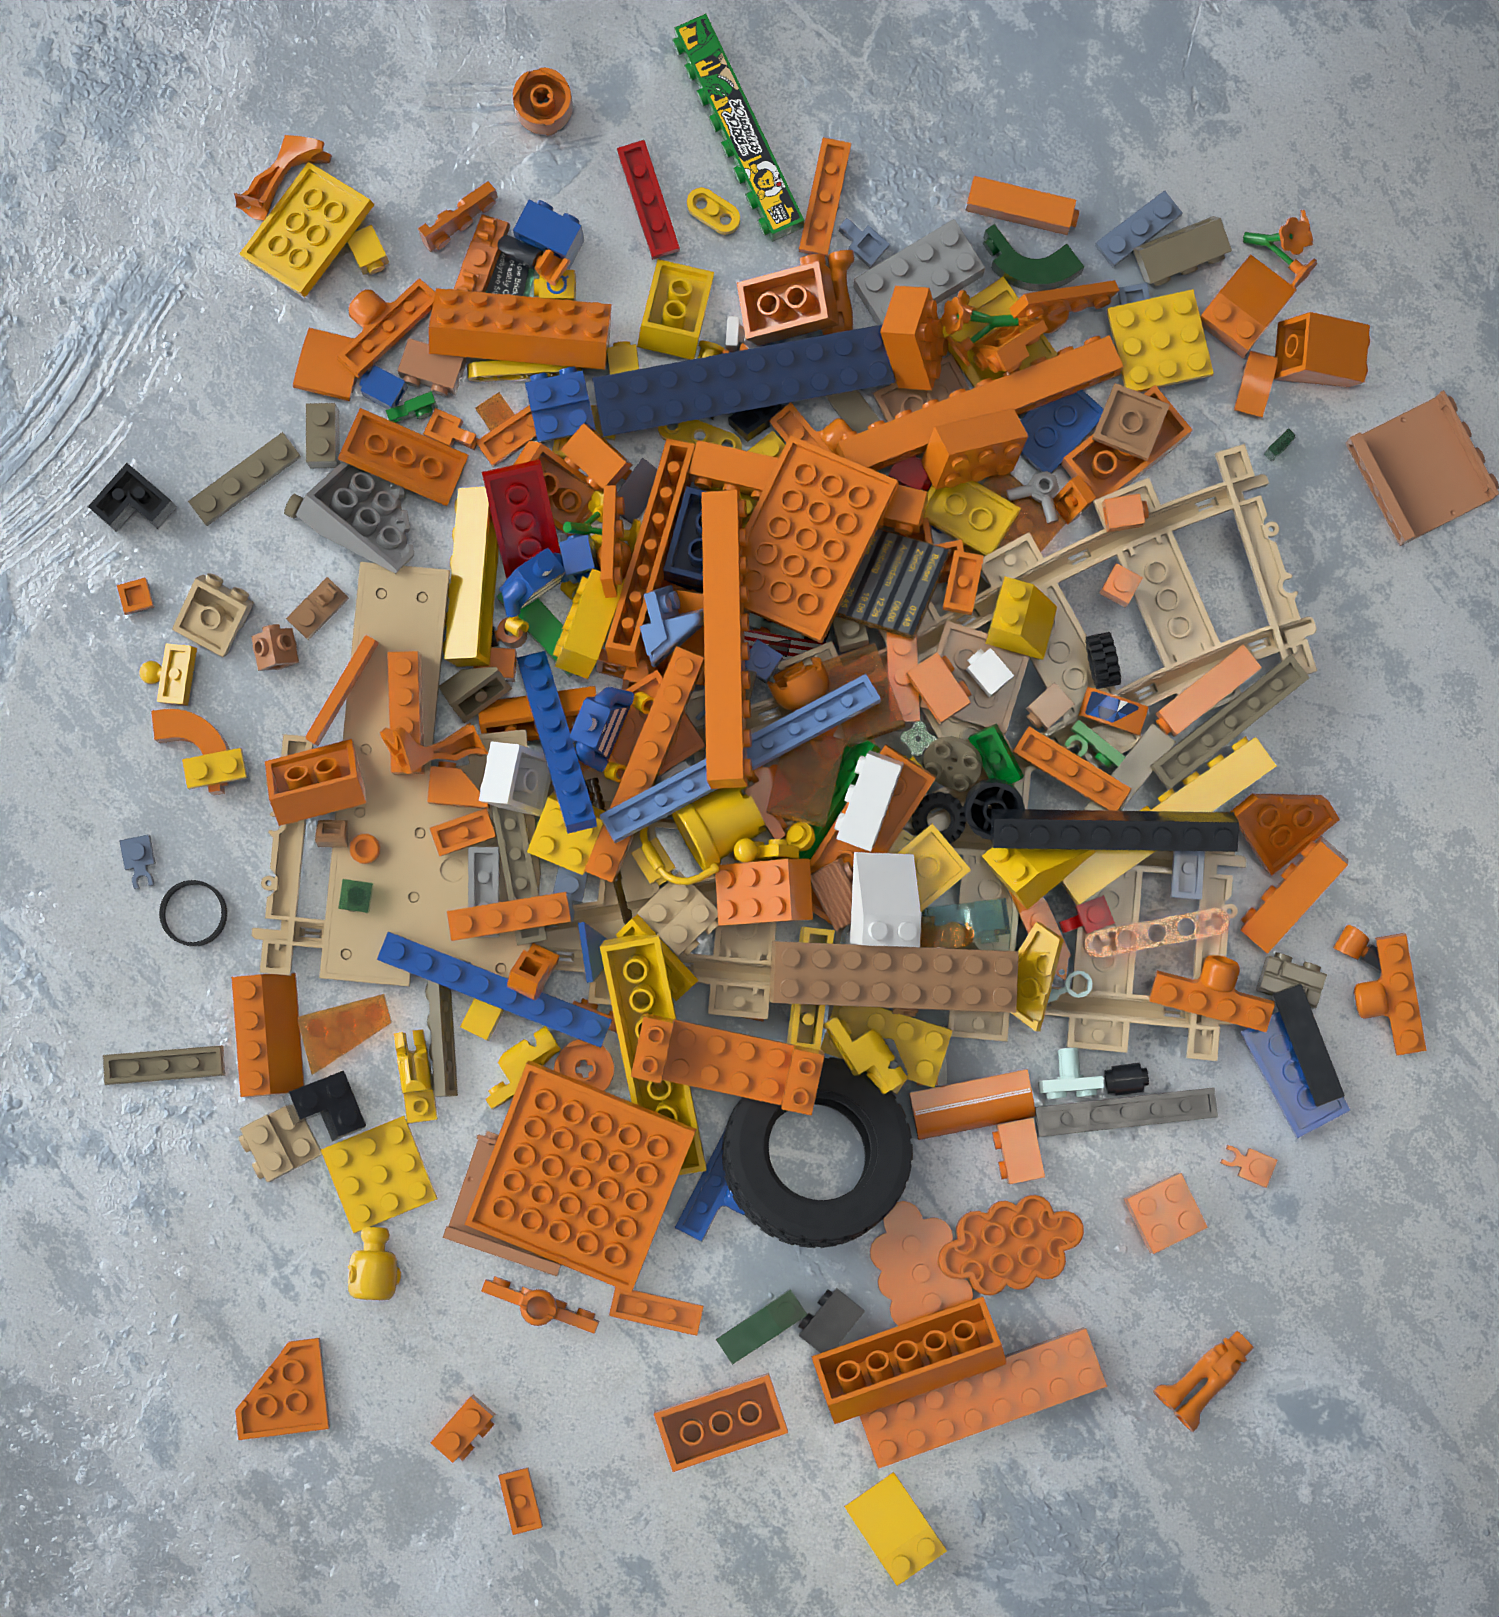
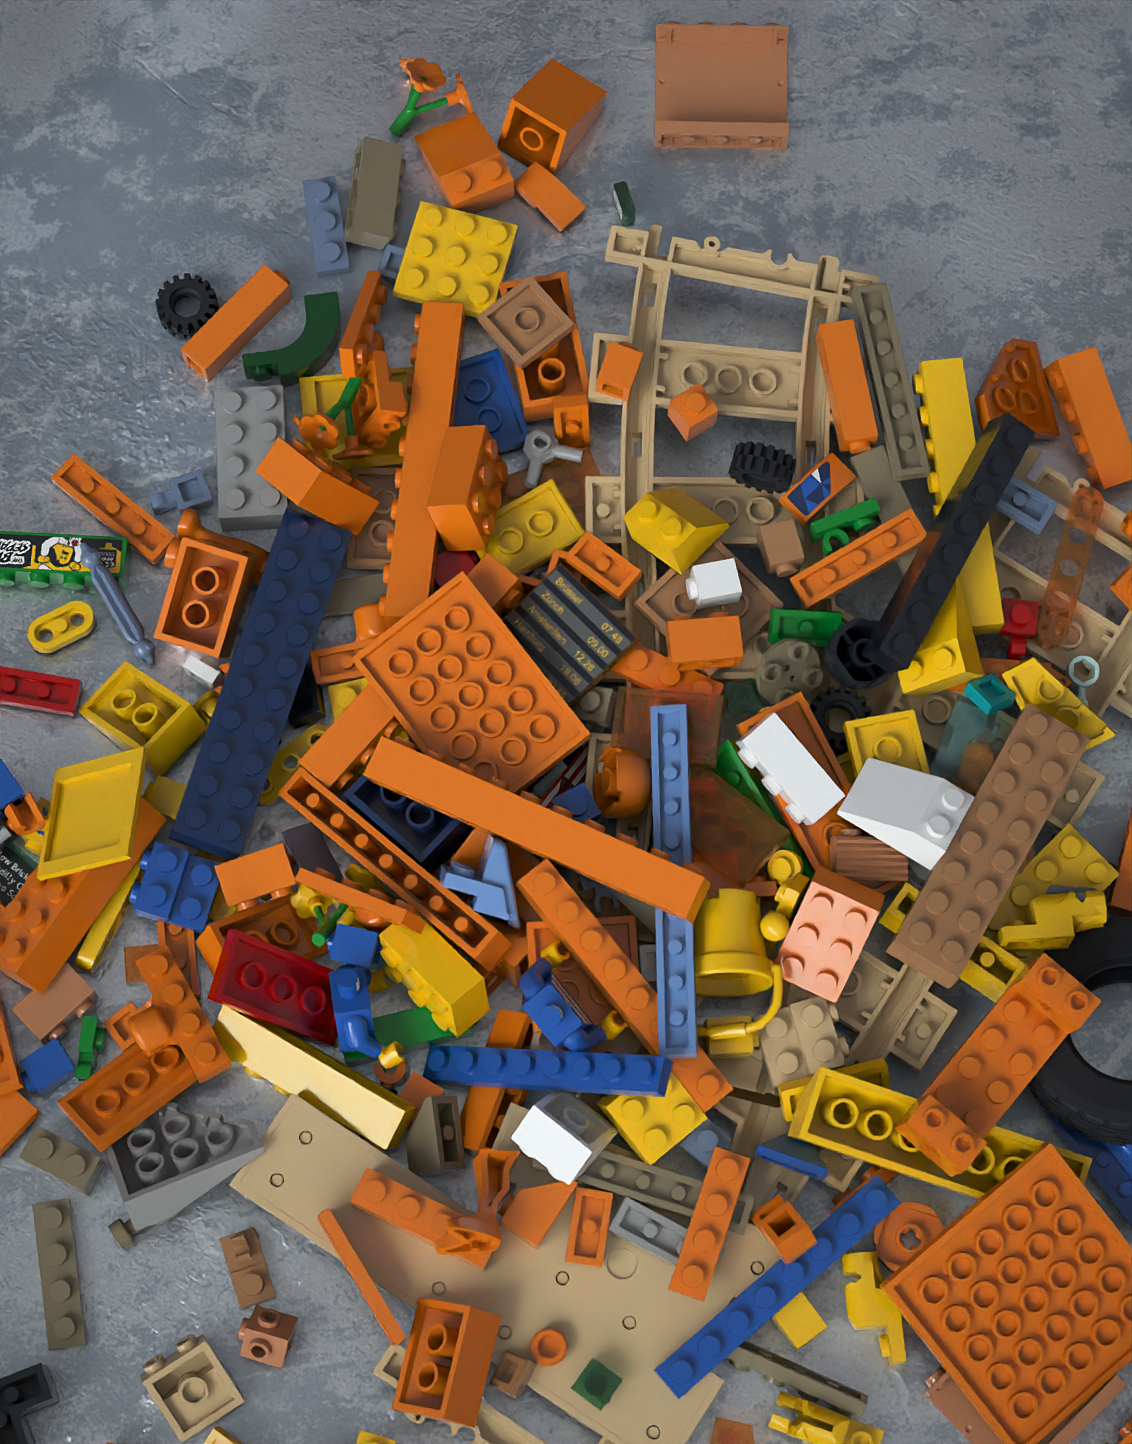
camera: 65 degrees left, 10 degrees down
none -> yellow piece [37,746,148,881]
none -> sand blue wheel [80,542,155,665]
none -> orange plate [127,945,233,1084]
none -> black tyre [156,273,219,340]
none -> teal plate [964,673,1016,716]

